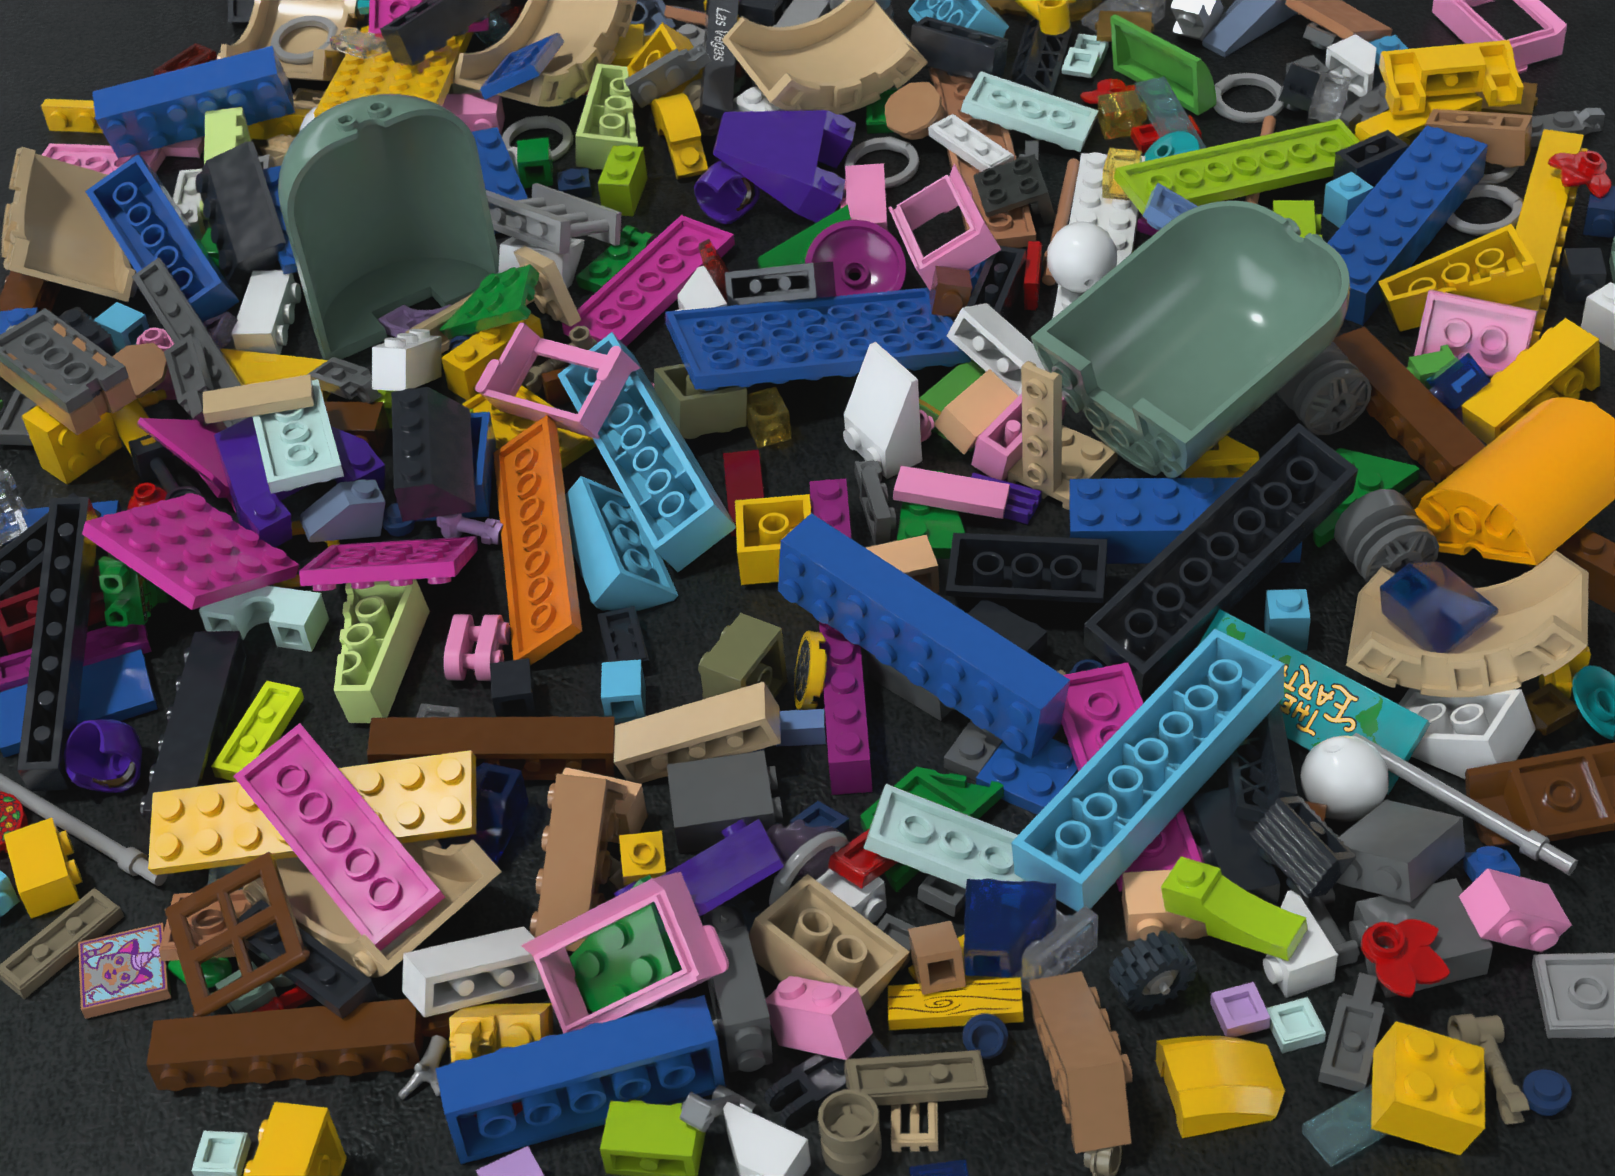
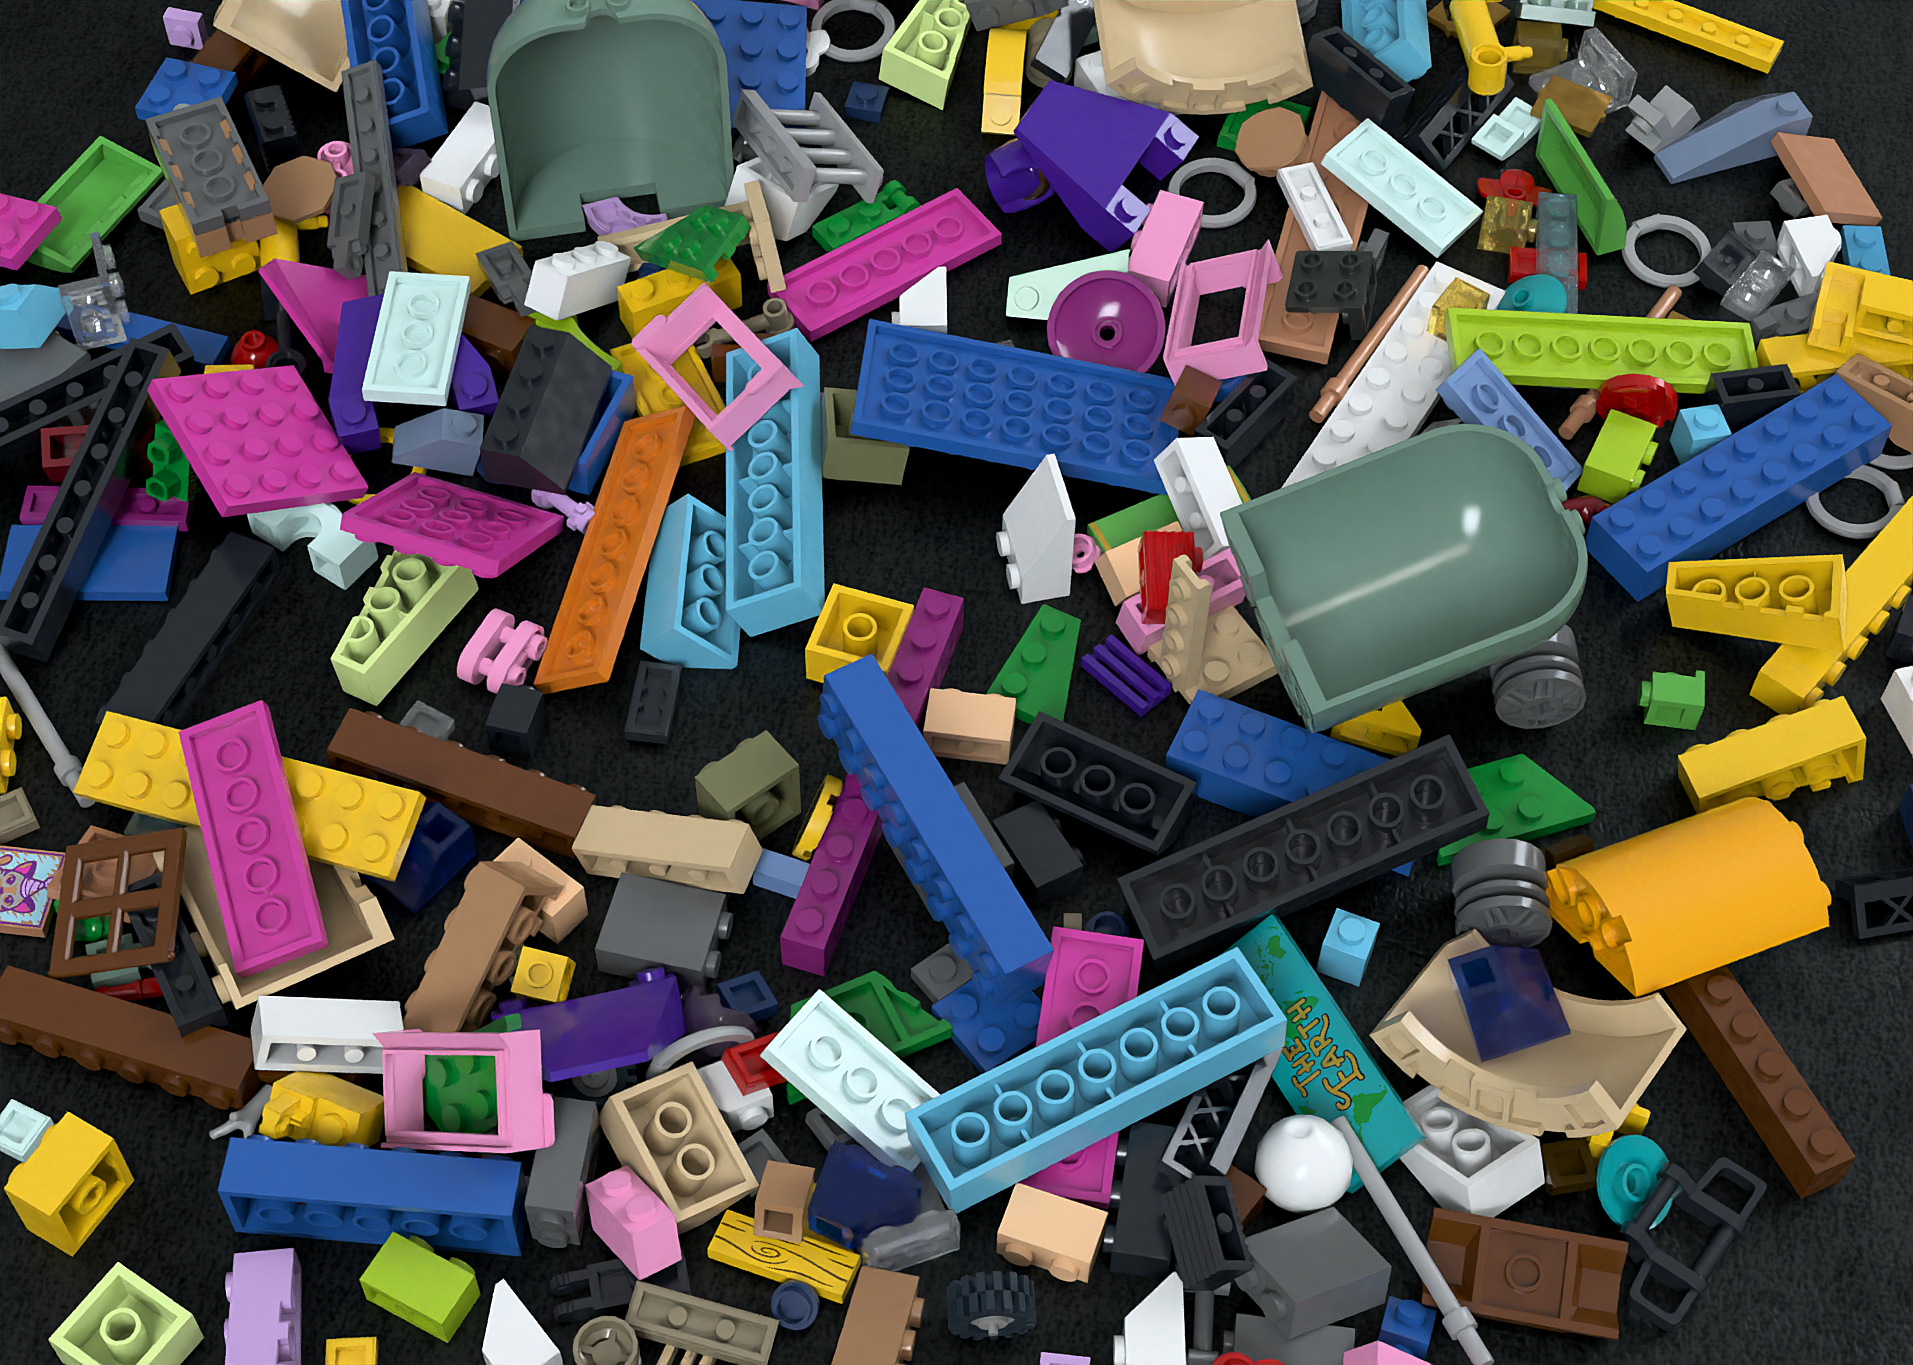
camera: 15 degrees right, 10 degrees up
dark purple piece [64,719,142,793] -> none
medium azure brick [94,302,149,353] -> none
tan tile [203,374,314,424] -> none
neon yellow plate [211,681,304,782] -> none
green brick [517,138,553,188] -> none
lime brick [598,145,648,216] -> none
medium azure brick [601,660,646,723] -> none
dark grey piece [680,1085,759,1133] -> none
clear red tile [699,239,730,303] -> none
dark red tile [723,449,764,537] -> none
black brick [725,262,836,306] -> none
clear yellow brick [746,386,792,448] -> none
dark grey hinge [854,460,896,545] -> none
bright pink tile [893,466,1010,519] -> none
red tile [1024,241,1042,310] -> none
white piece [1047,221,1117,293] -> none
lime slope [1161,856,1308,961] -> none
reddish brown brick [1332,327,1486,483] -> none
bright pink tile [1414,289,1538,377] -> none
clear blue brick [1426,352,1491,409] -> none
none -> red brick [1137,530,1203,624]
none -> red tile [1596,373,1678,429]

